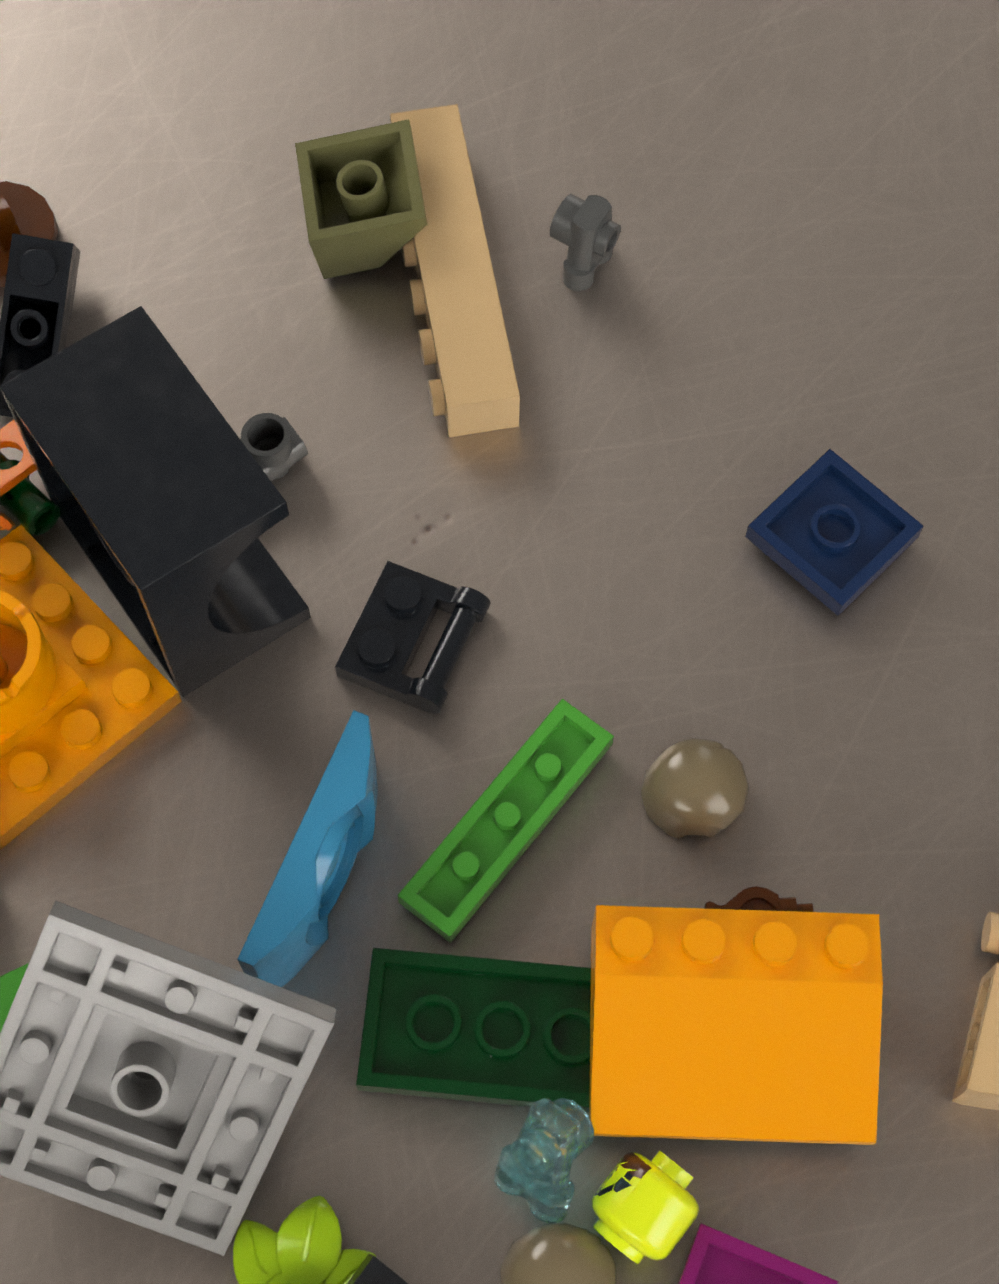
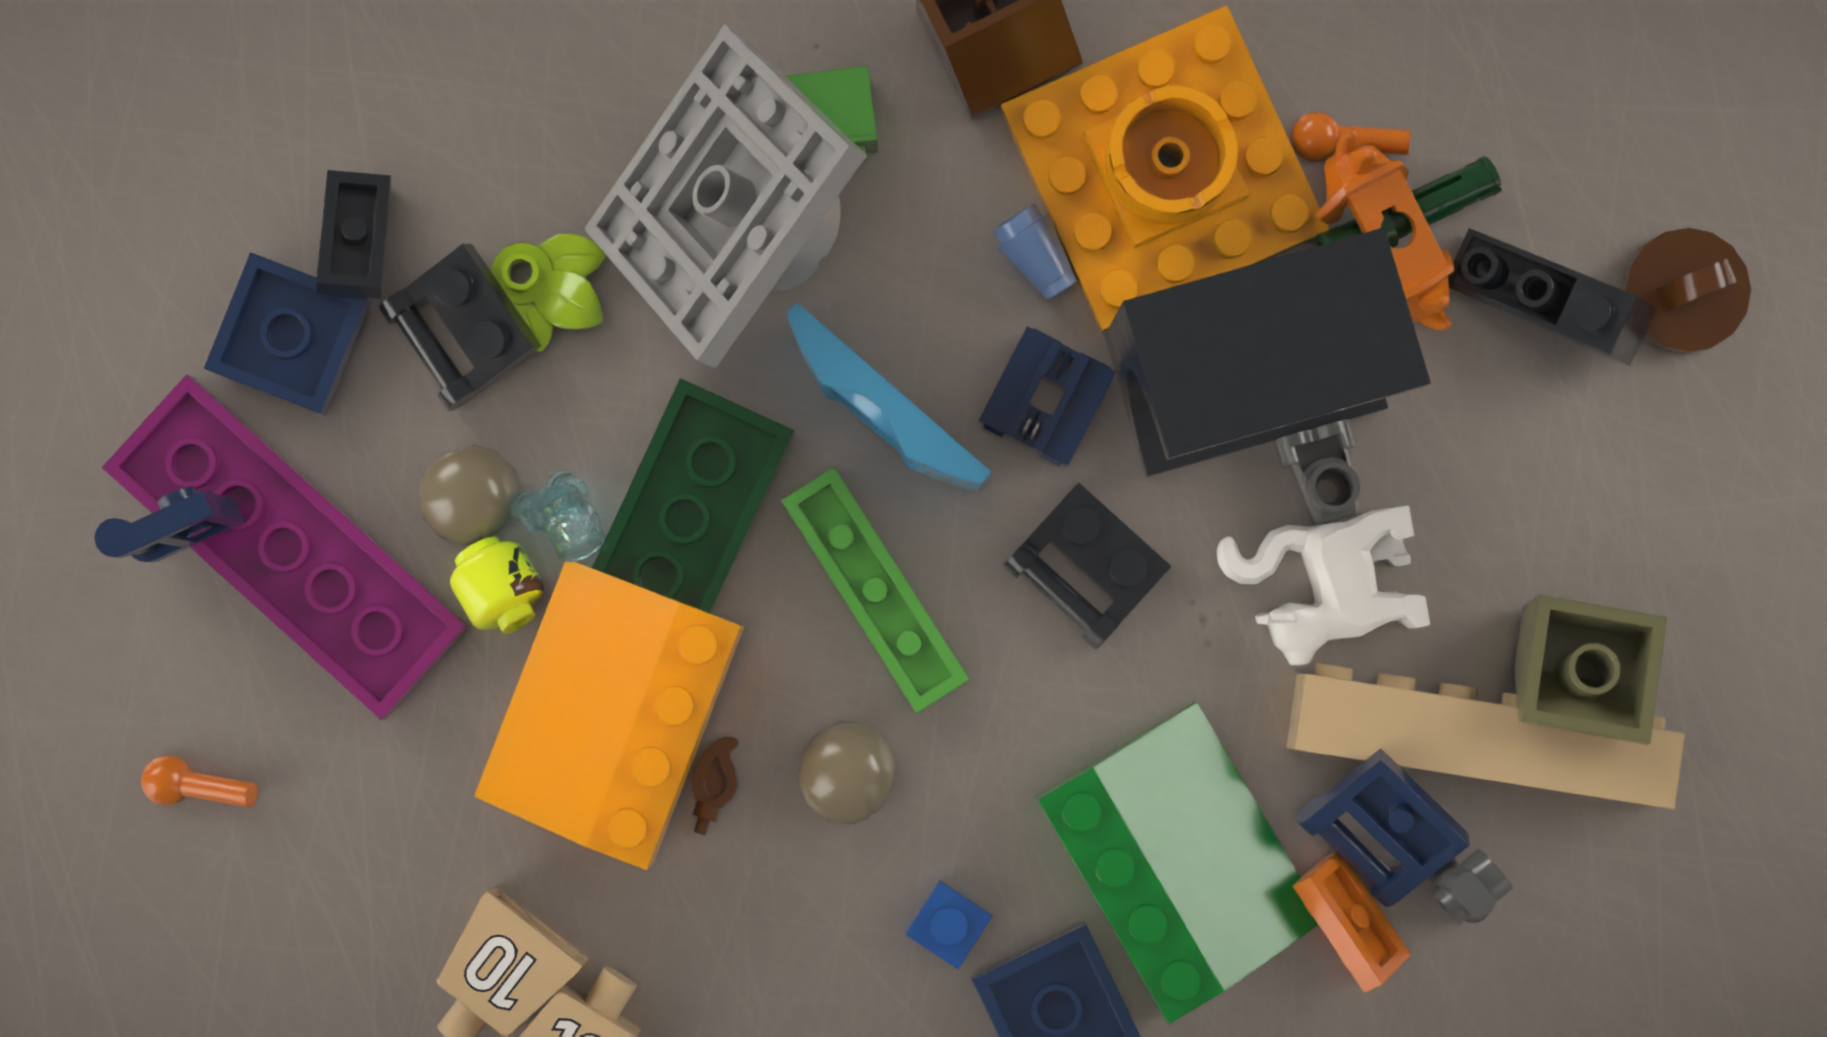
camera: 110 degrees right, 20 degrees up
none -> blue plate [905,880,993,969]
none -> dark blue piece [978,326,1116,467]
none -> medium blue cone [993,203,1077,300]
none -> slope [1035,702,1318,1024]
none -> white animal [1217,505,1430,666]
none -> orange plate [1293,852,1411,993]
none -> dark blue plate [1296,748,1470,907]

